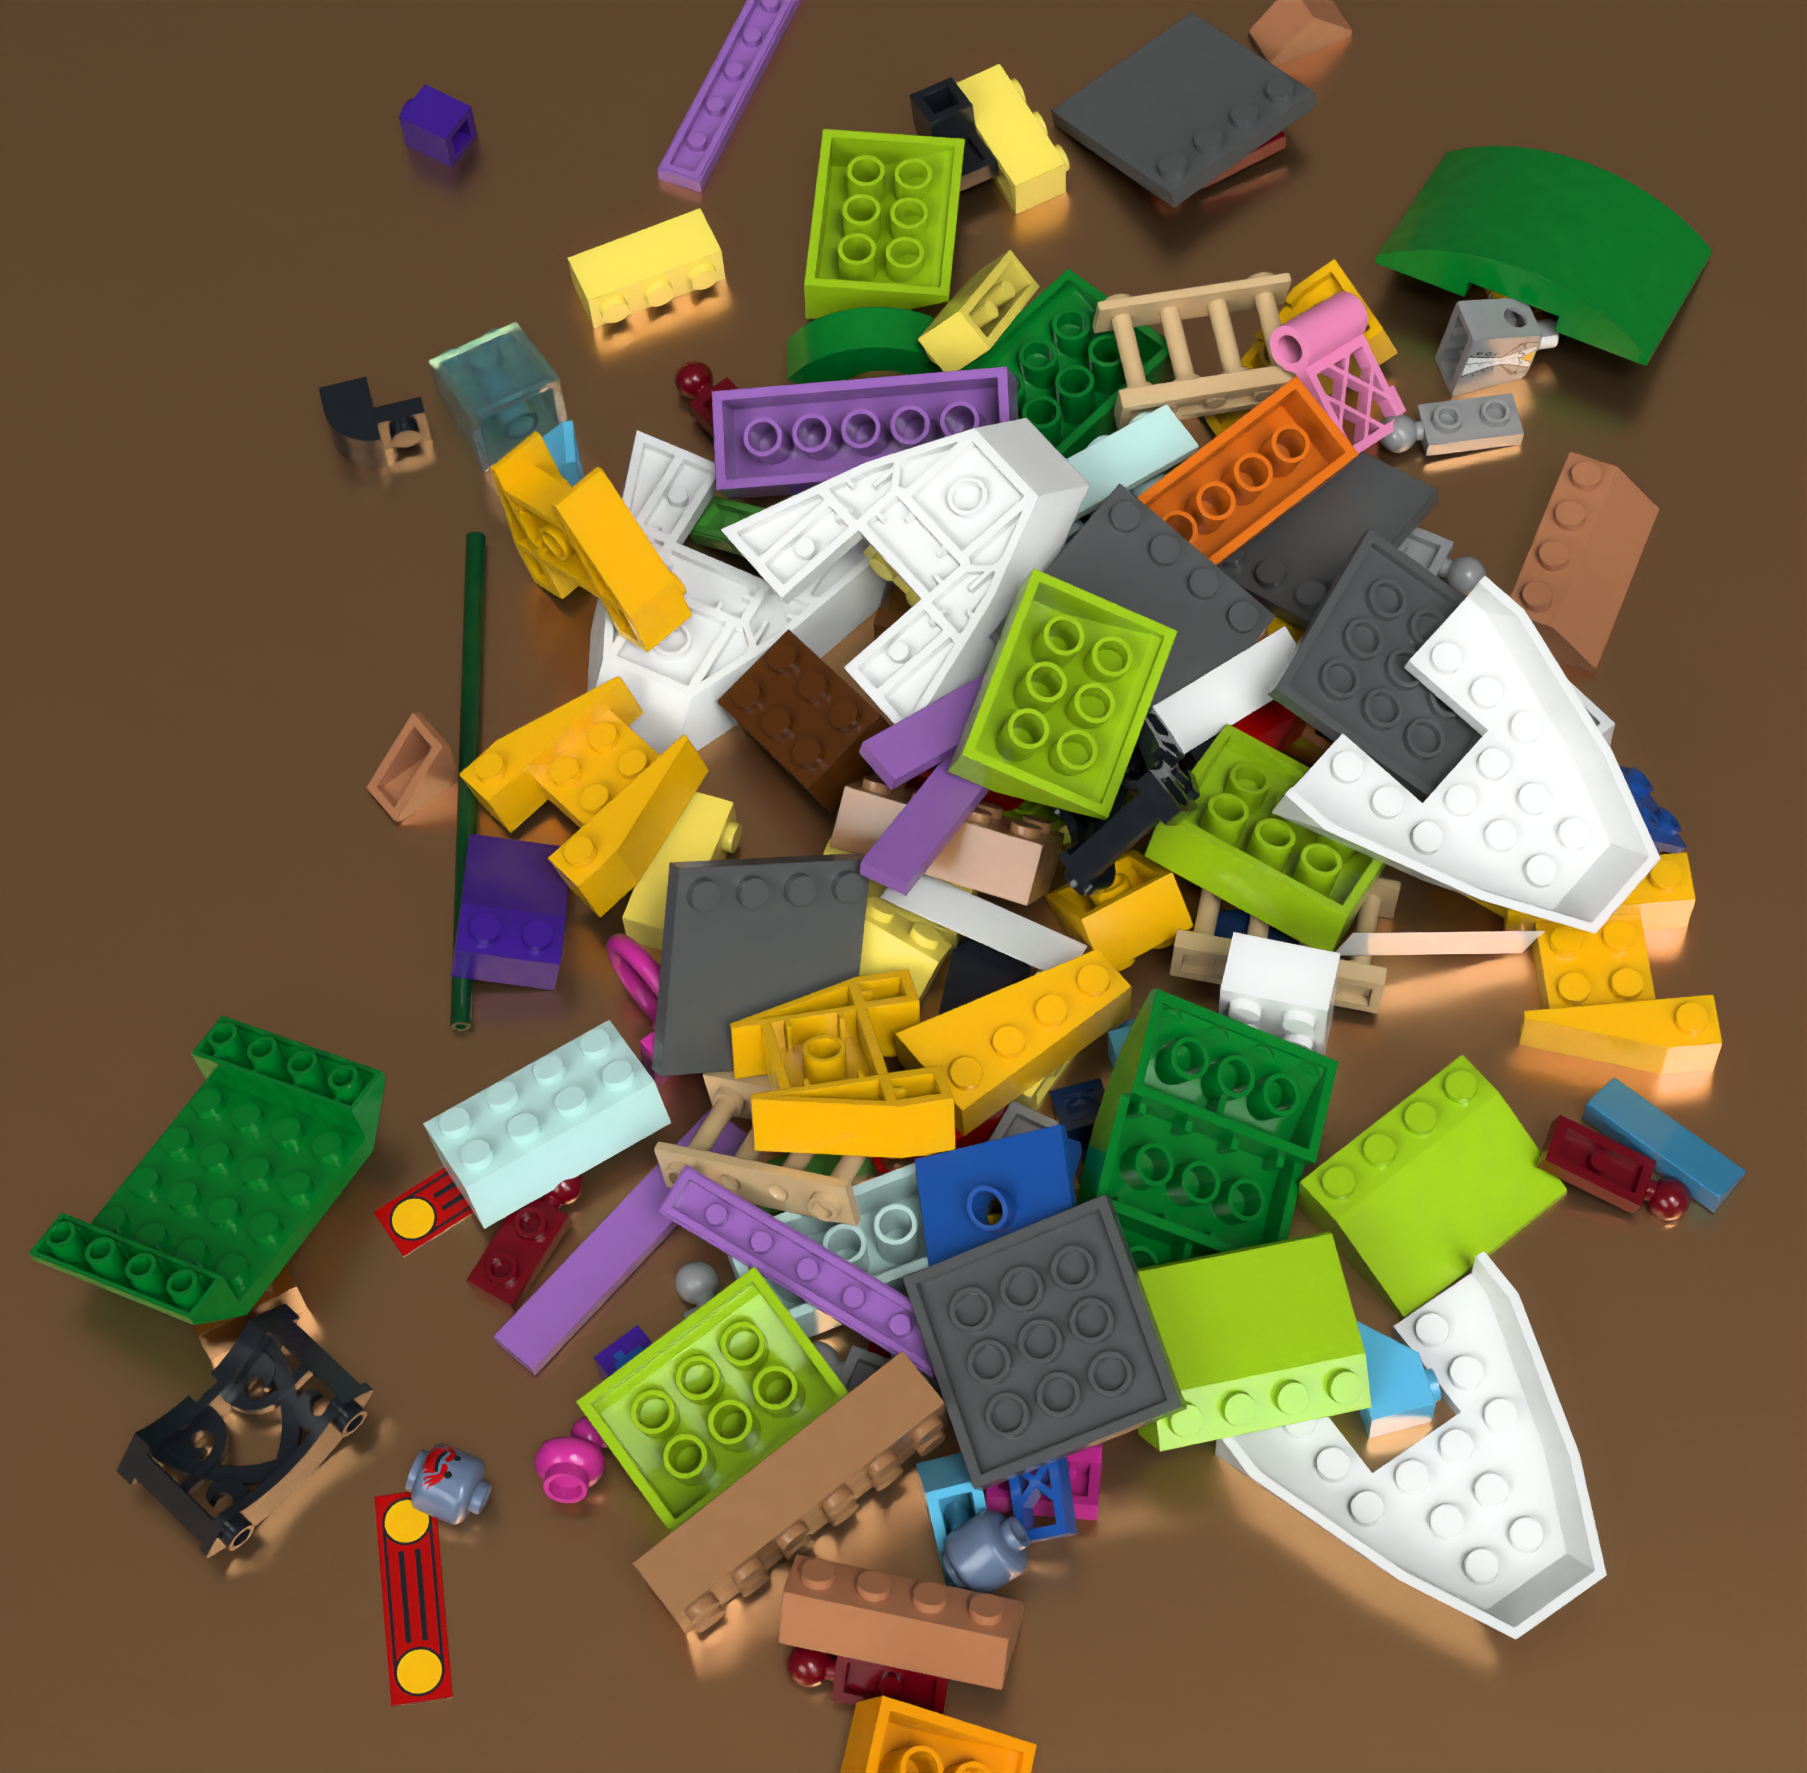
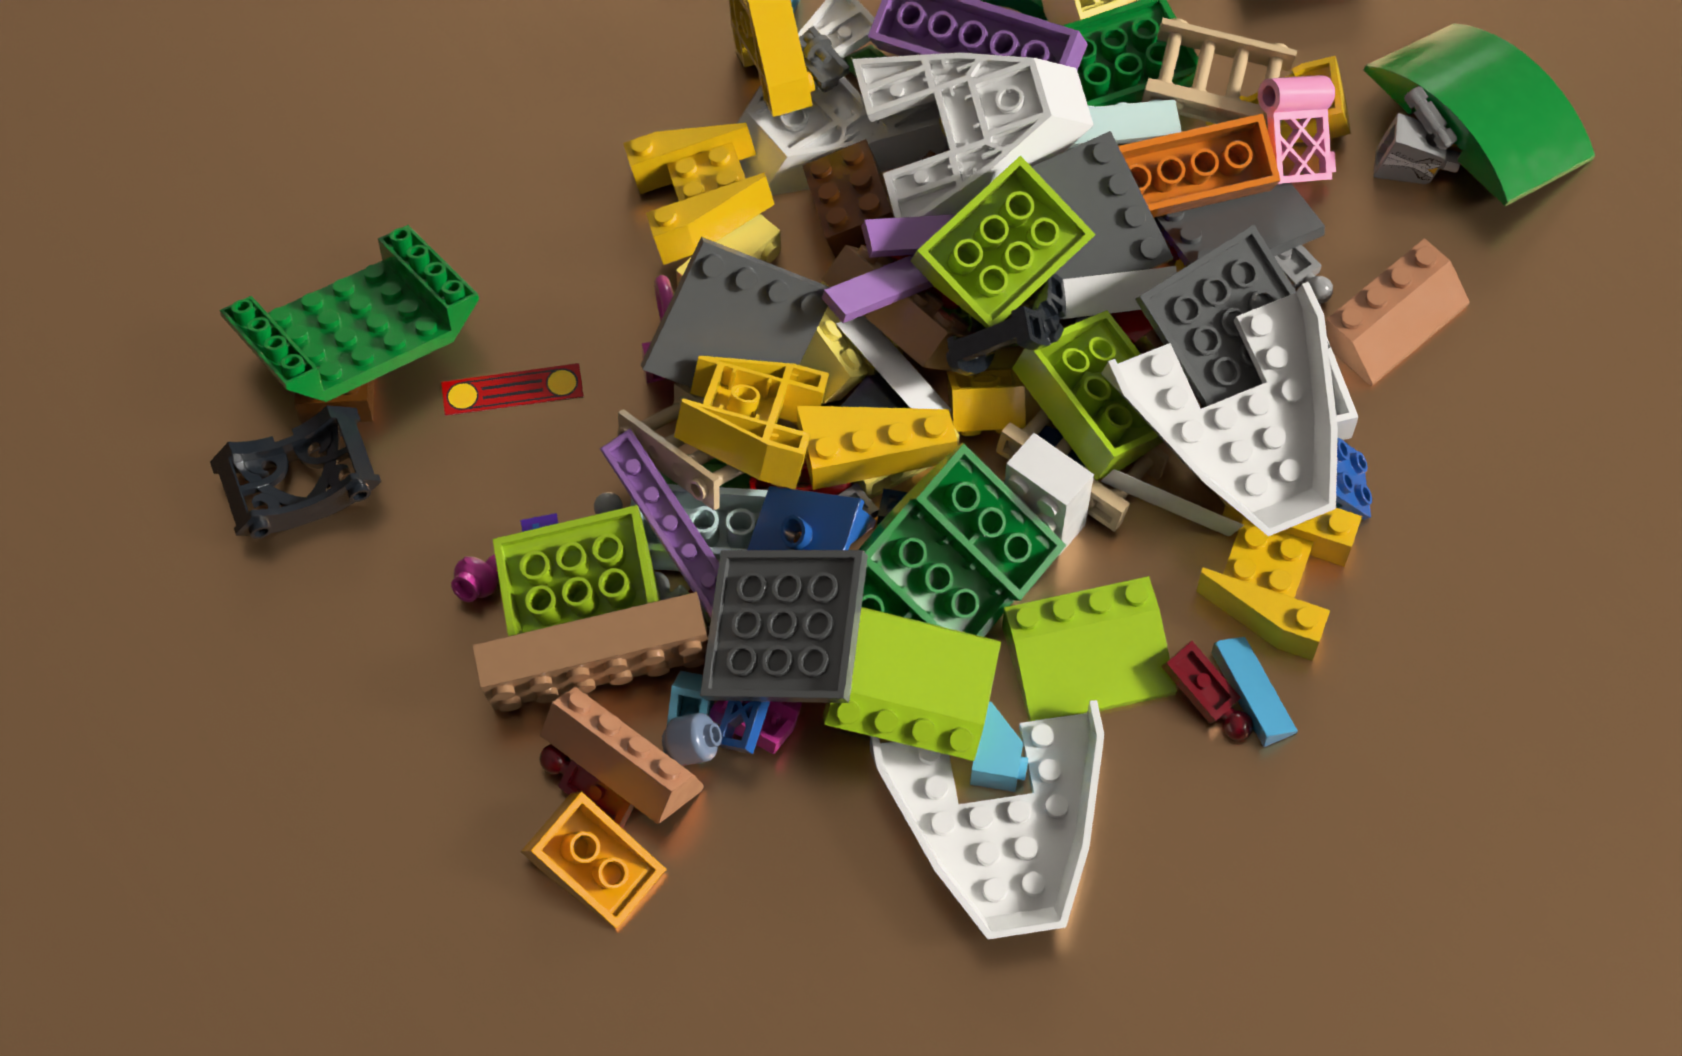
camera: 20 degrees right, 0 degrees up
nougat slope [366,711,458,822] -> none
sticker [374,1492,453,1706] -> none
sand blue head [405,1443,492,1525] -> none
light aqua brick [423,1020,671,1229] -> none
dark green piece [450,532,486,1031] -> none
dark purple slope [451,834,568,990] -> none
dark red plate [466,1174,584,1312] -> none
medium lavender tile [493,1107,748,1376] -> none
light grey plate [1379,393,1524,456] -> none
none -> dark grey hips [799,26,850,92]
none -> light grey axle [1404,86,1457,150]

